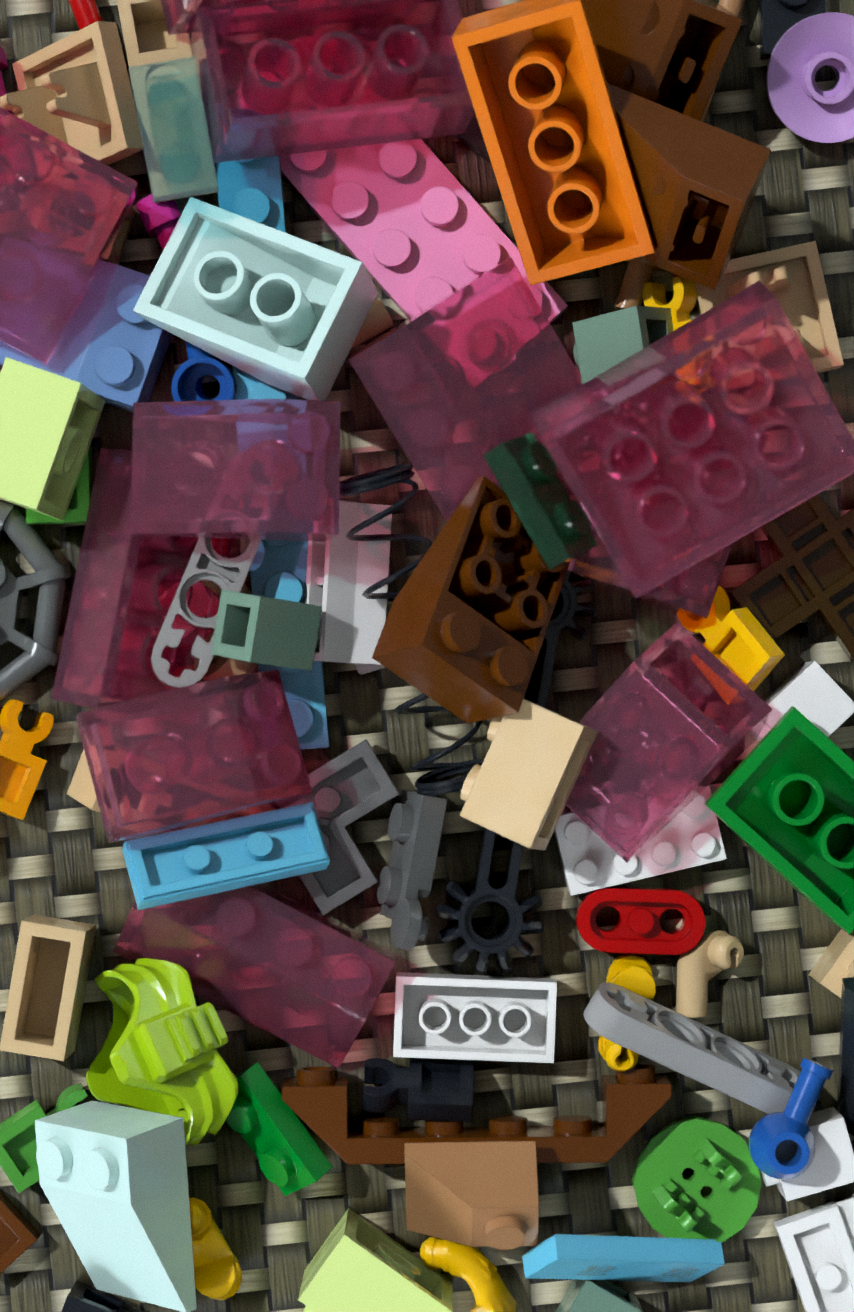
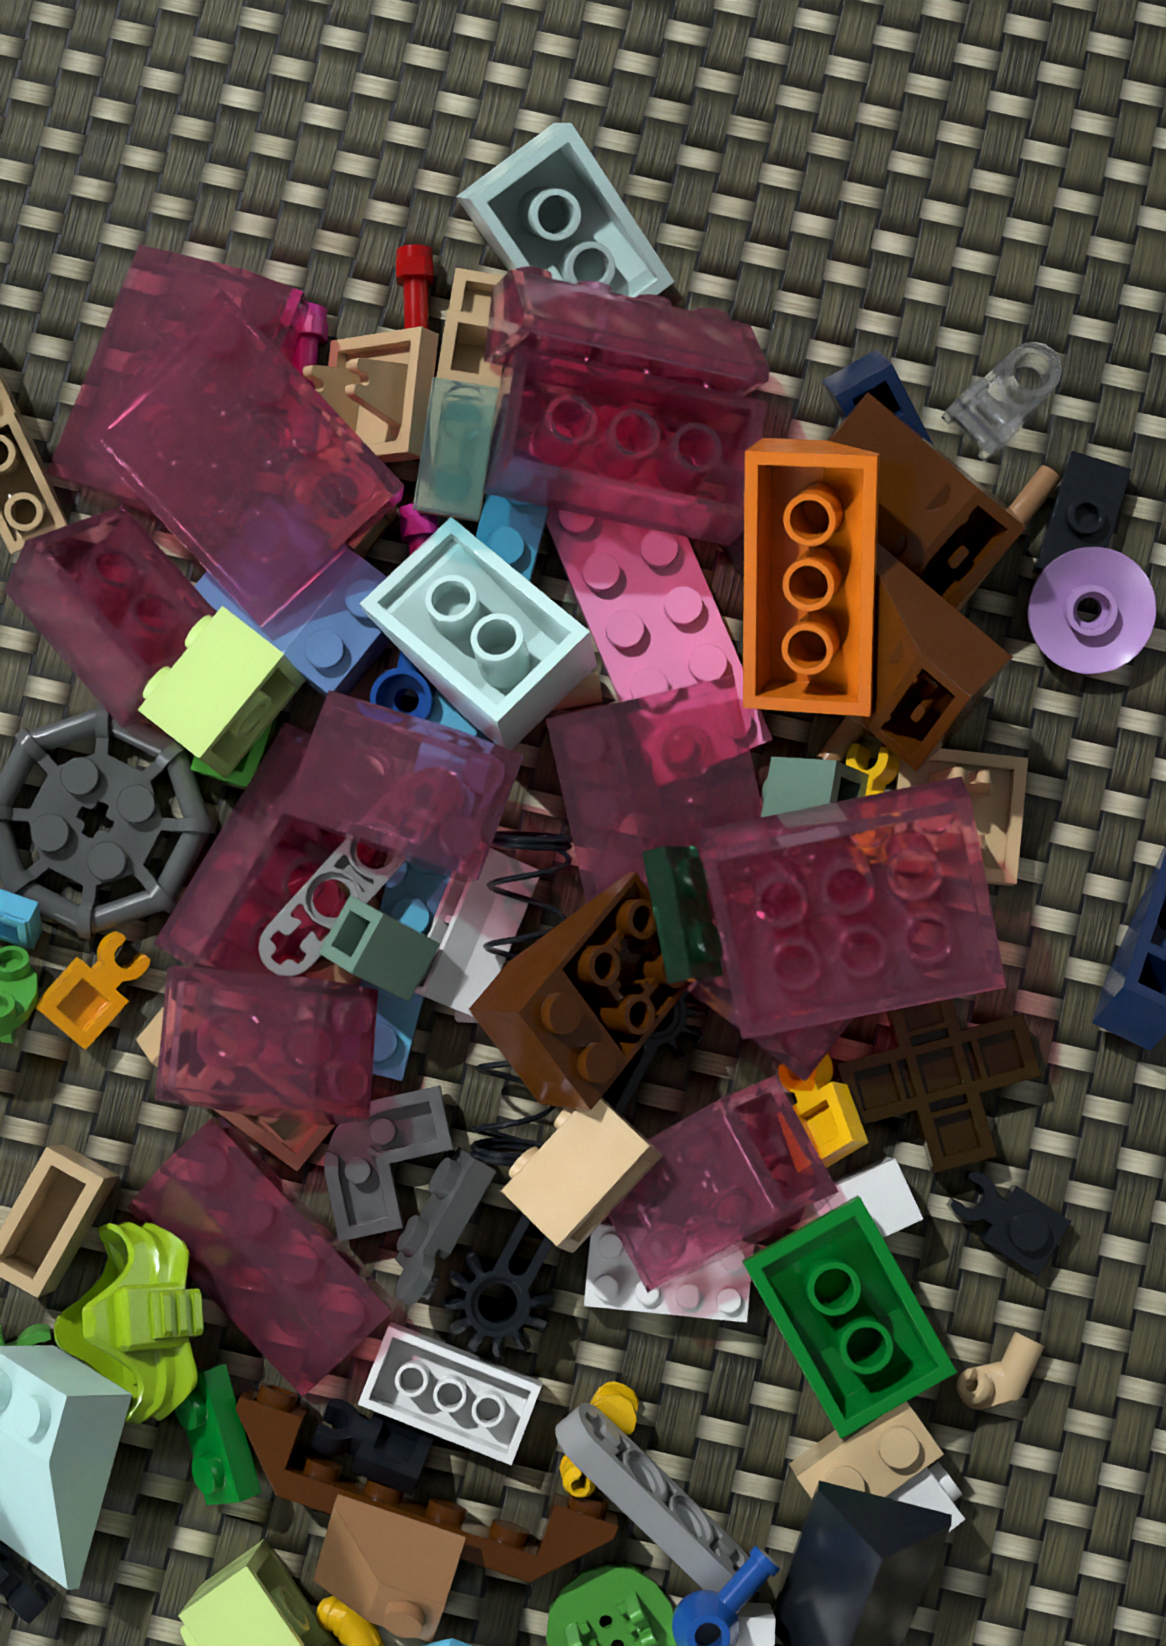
camera: 15 degrees right, 5 degrees down
medium azure tile [122,802,330,910] -> none
yellow piece [189,1197,242,1301] -> none
red plate [576,887,705,955] -> none
tan arm [676,930,744,1018] -> none

